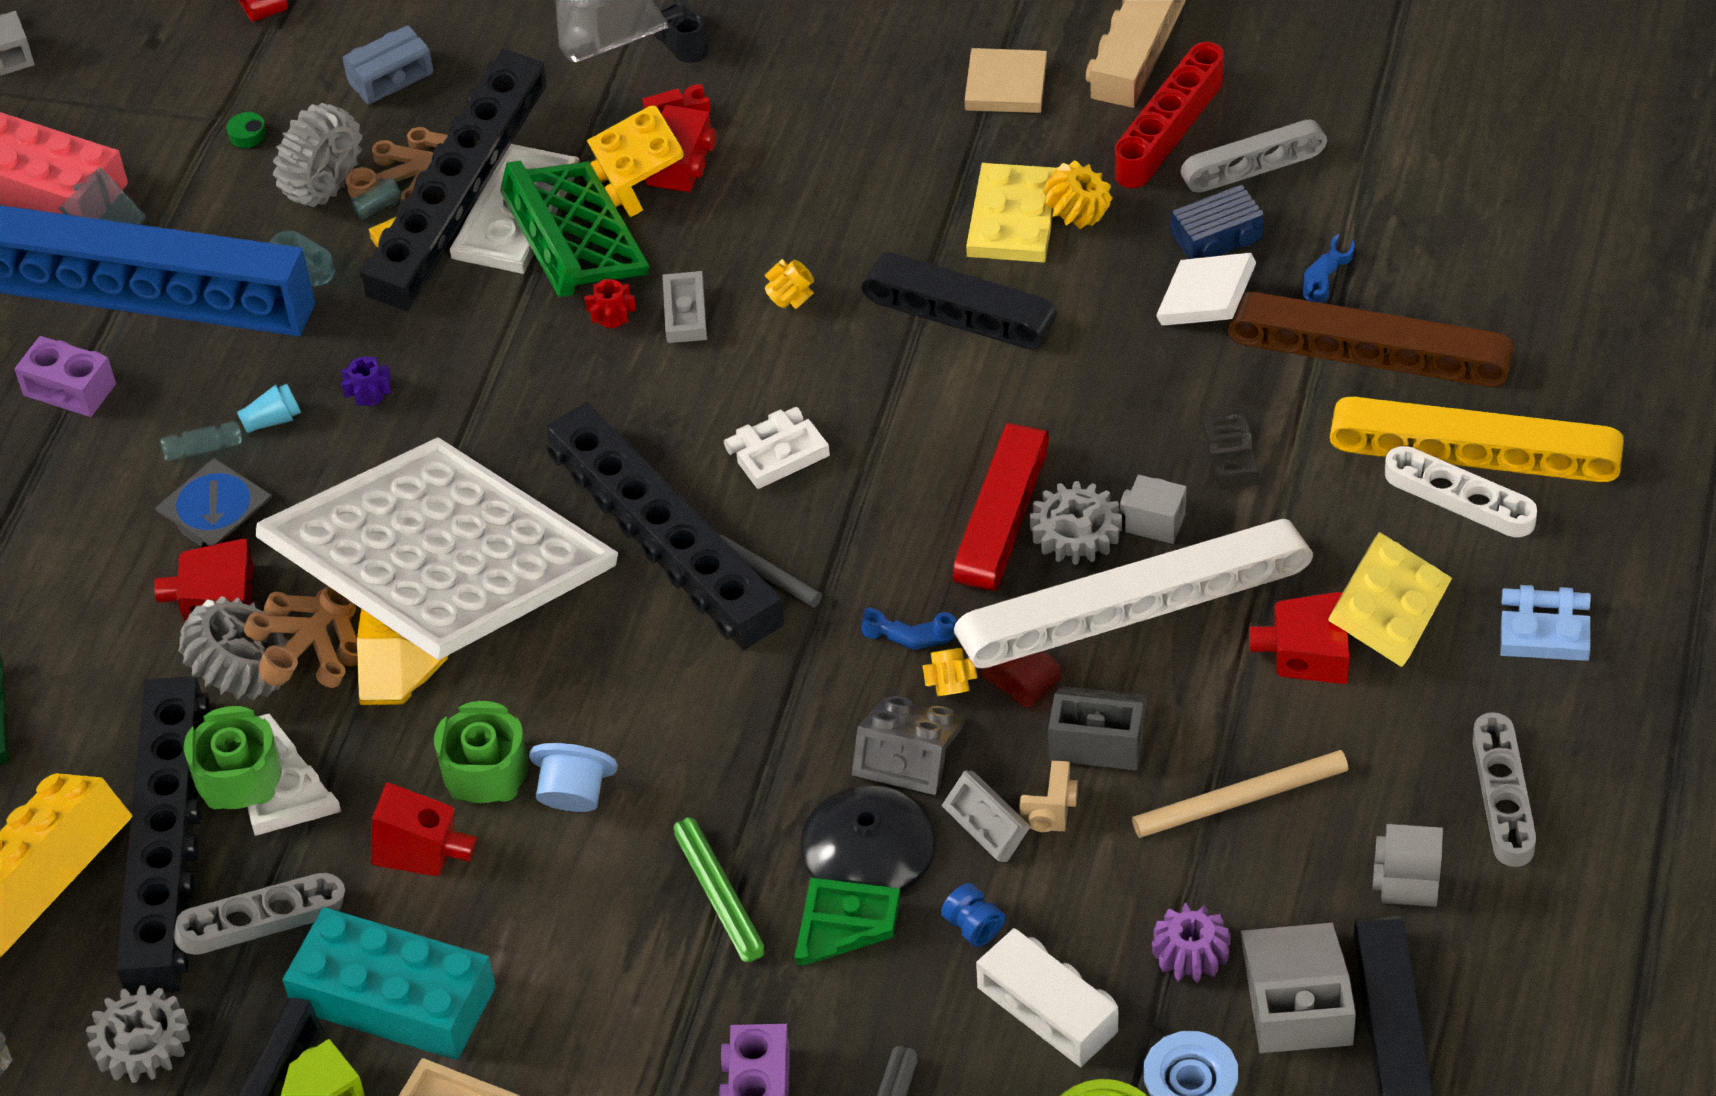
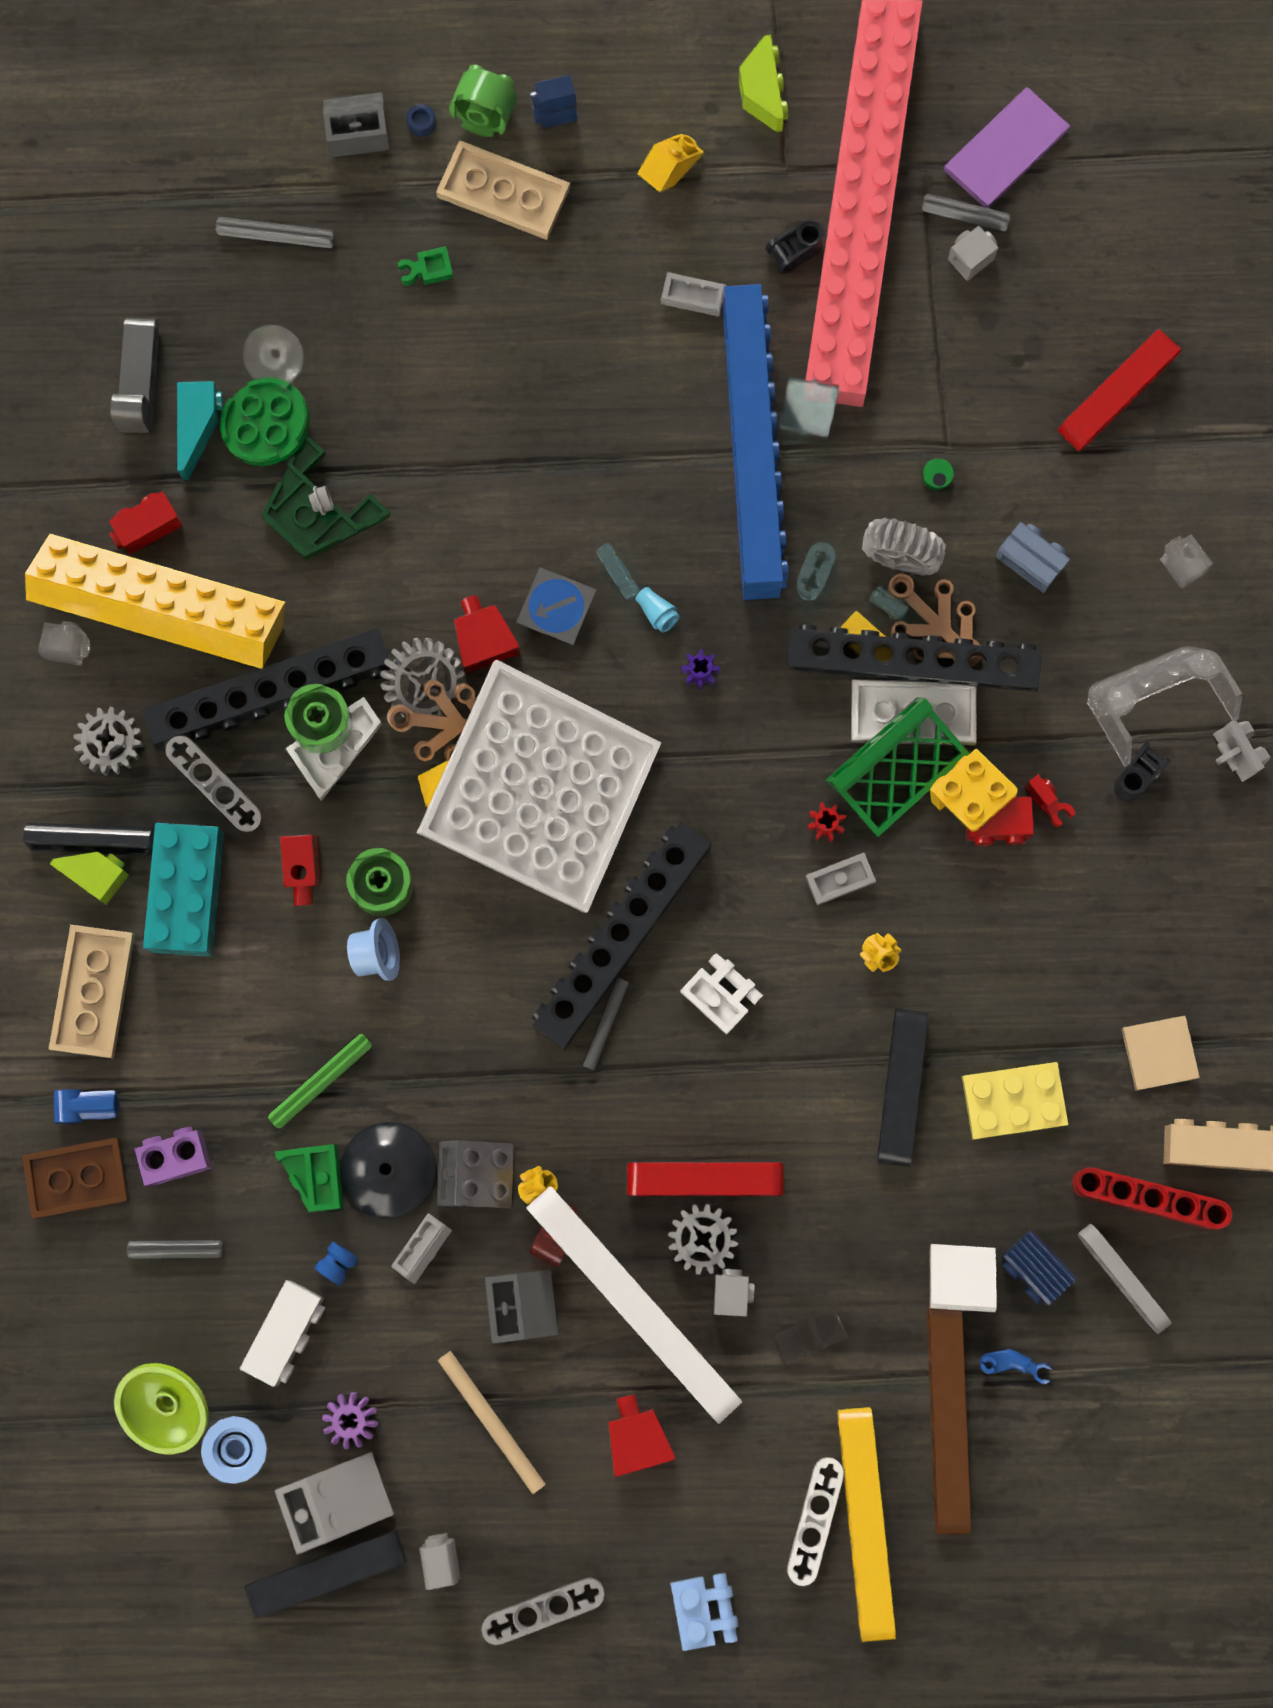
camera: 70 degrees right, 30 degrees up
medium lavender brick [14,336,116,417] -> none
blue arm [861,607,957,650] -> none
tan bracket [1020,761,1078,832] -> none
yellow gear [1043,160,1112,229] -> none
light yellow plate [1328,532,1452,667] -> none

